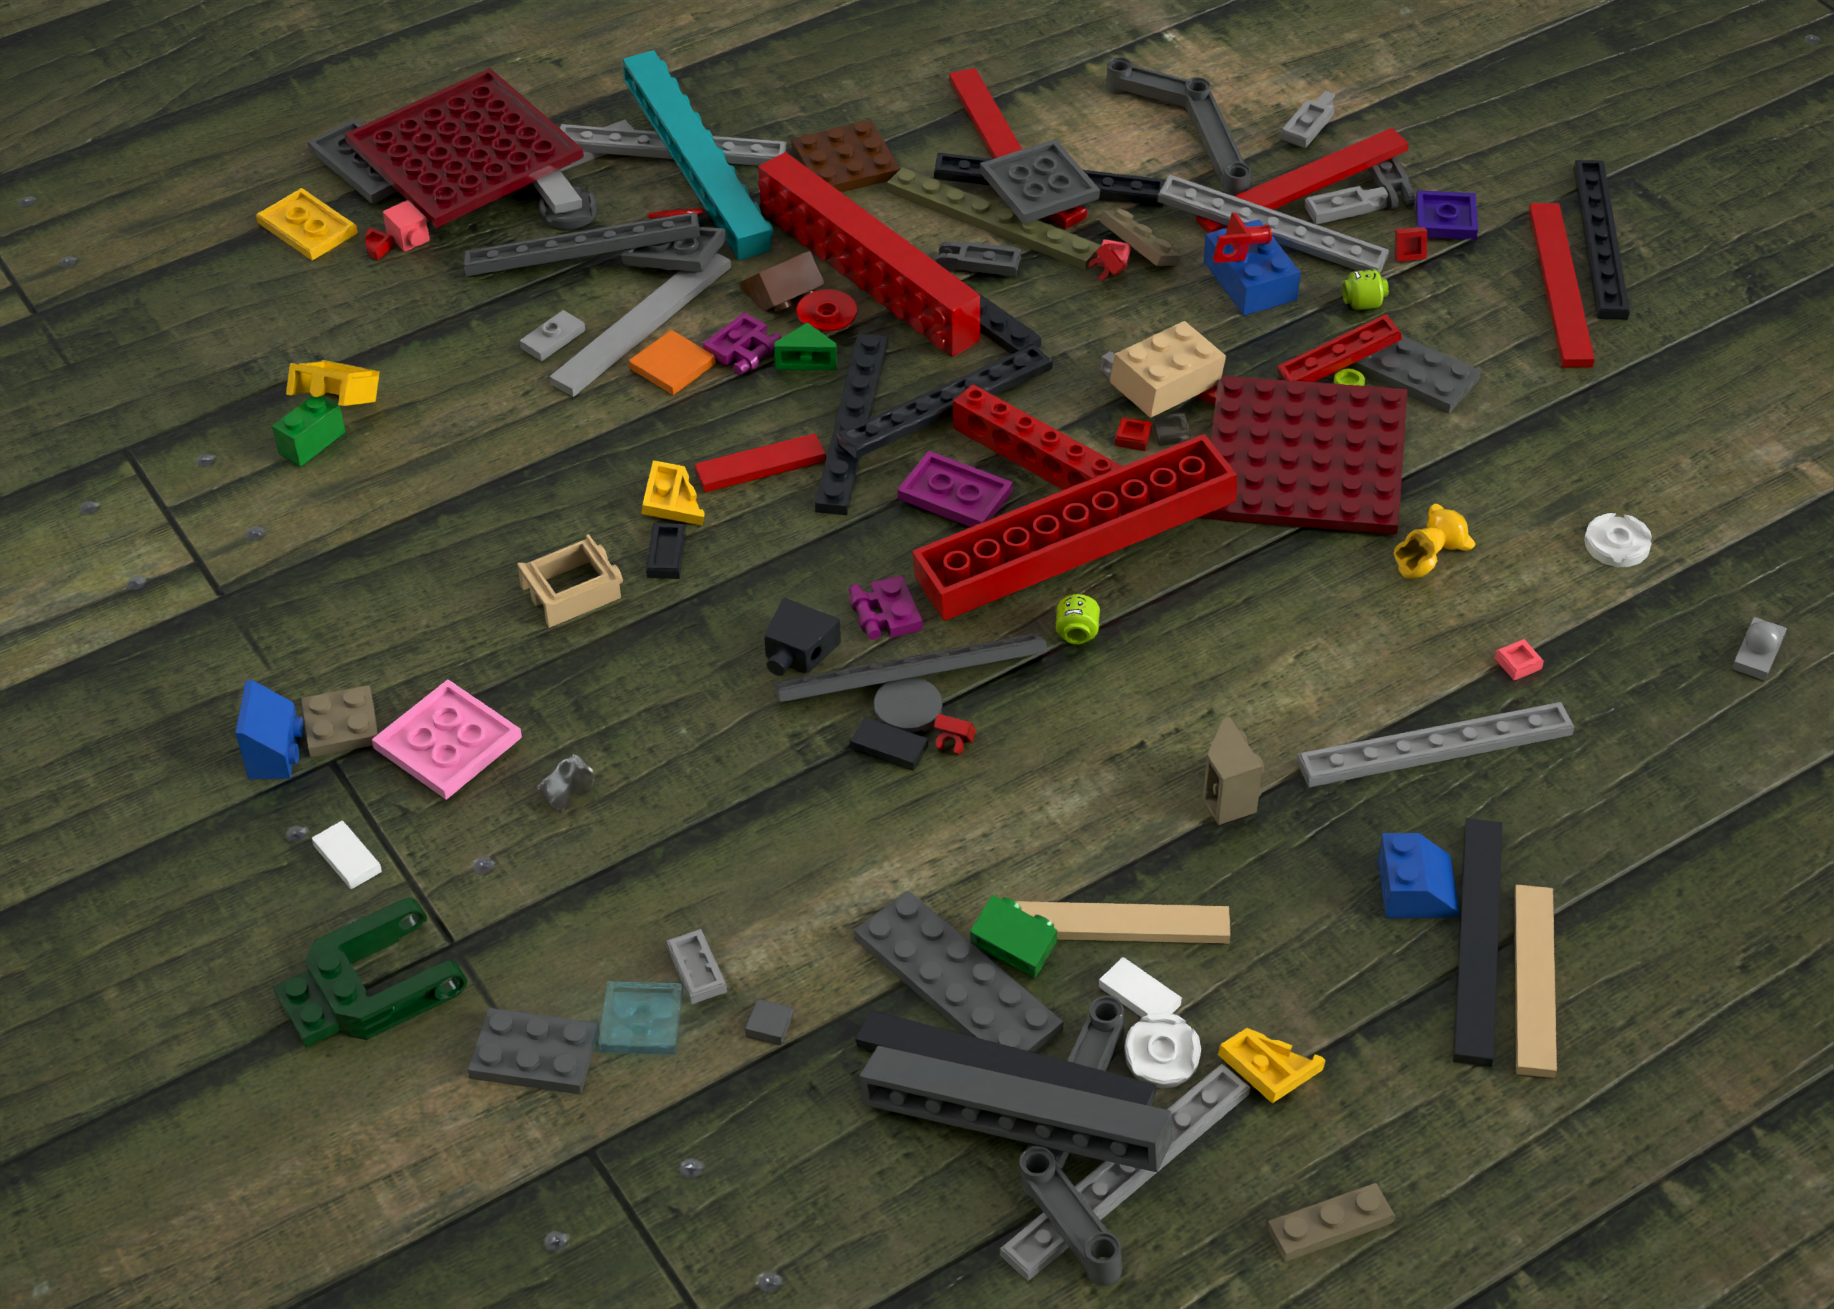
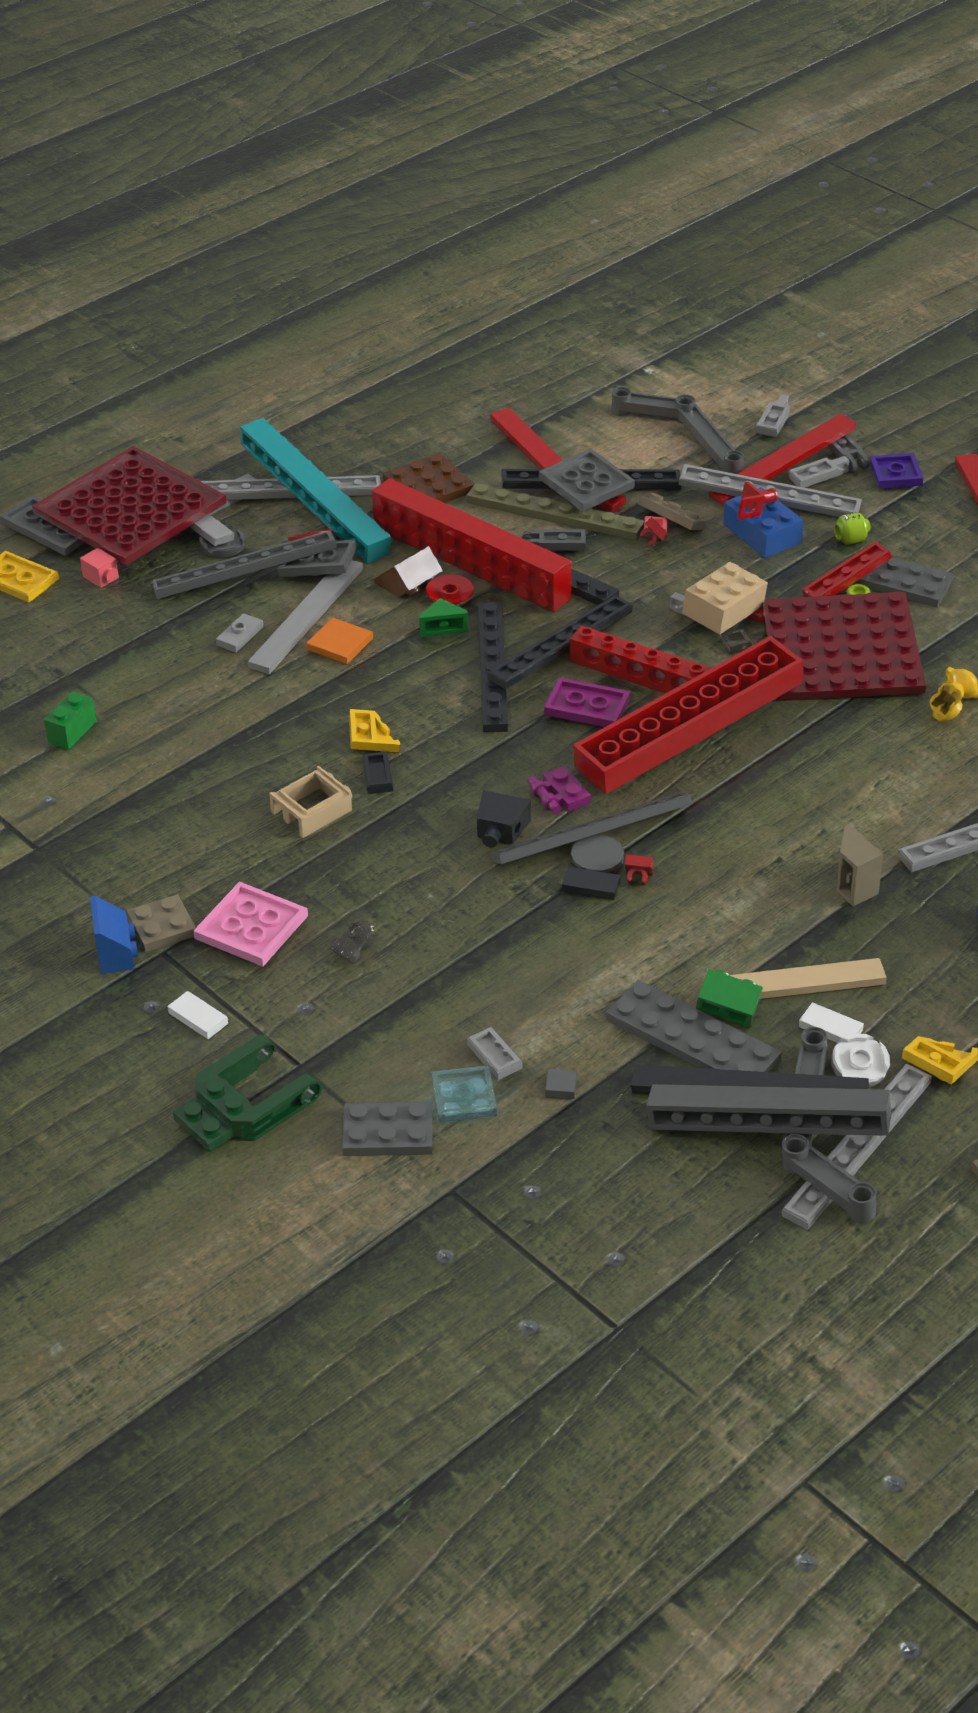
camera: 10 degrees left, 5 degrees down
yellow window [286,360,380,406] -> none
red tile [365,227,395,261] -> none
red tile [694,433,826,493] -> none
magenta plate [703,312,782,375] -> none
lime head [1056,594,1100,645] -> none
red tile [1114,417,1152,451] -> none
red tile [1394,227,1427,262] -> none

